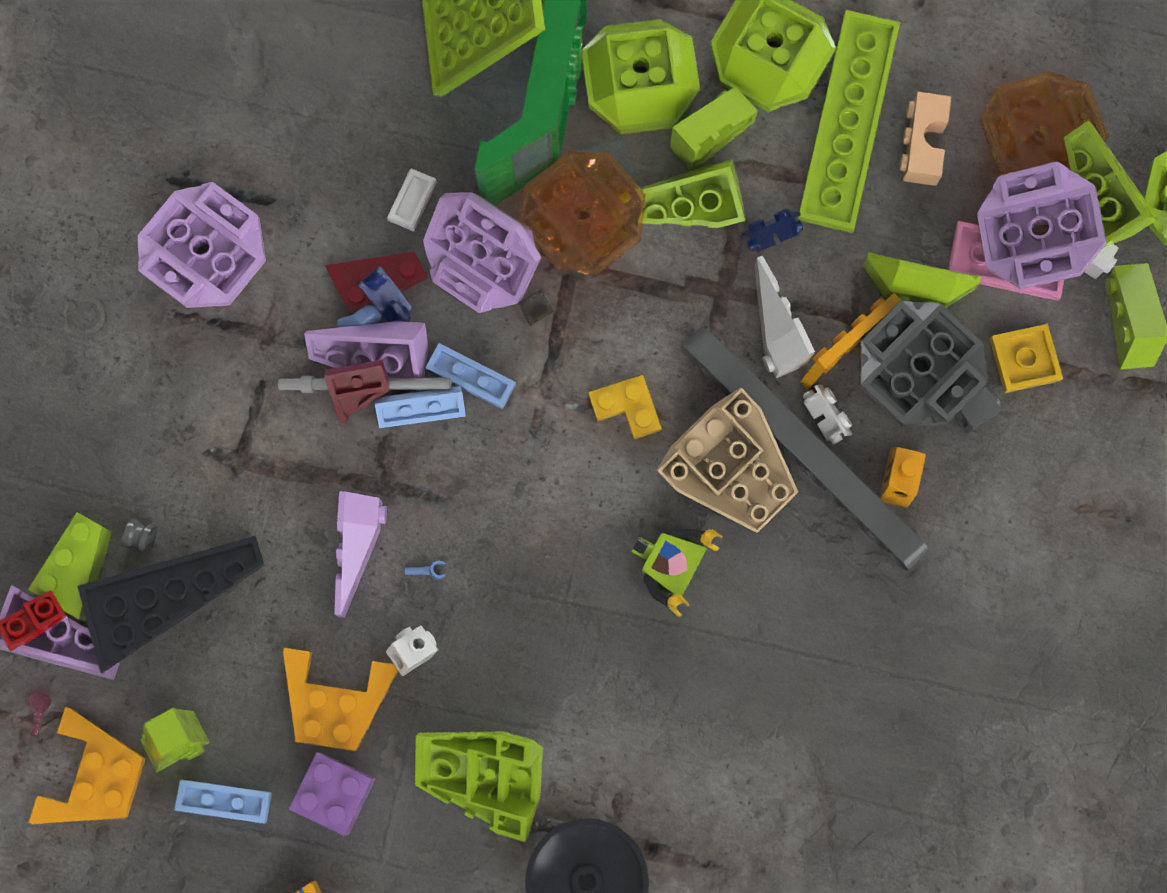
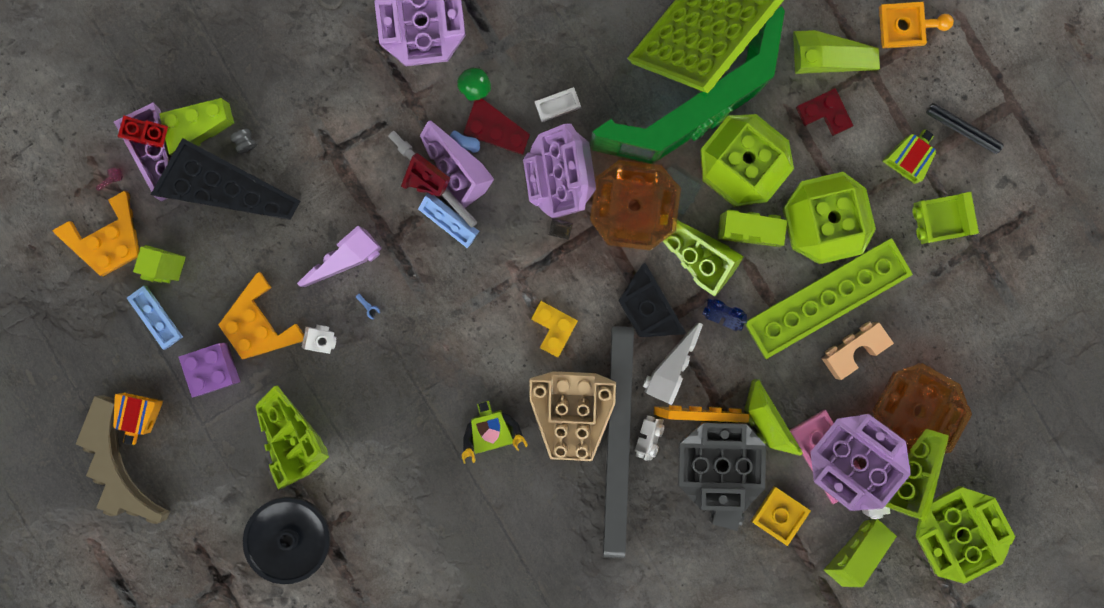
camera: 50 degrees right, 10 degrees up
clear blue hinge [358,266,413,322] -> none
light blue plate [425,343,516,410] -> none
light orange torso [879,447,926,508] -> none
none -> green hair [457,67,491,101]
none -> black wing [618,263,686,337]

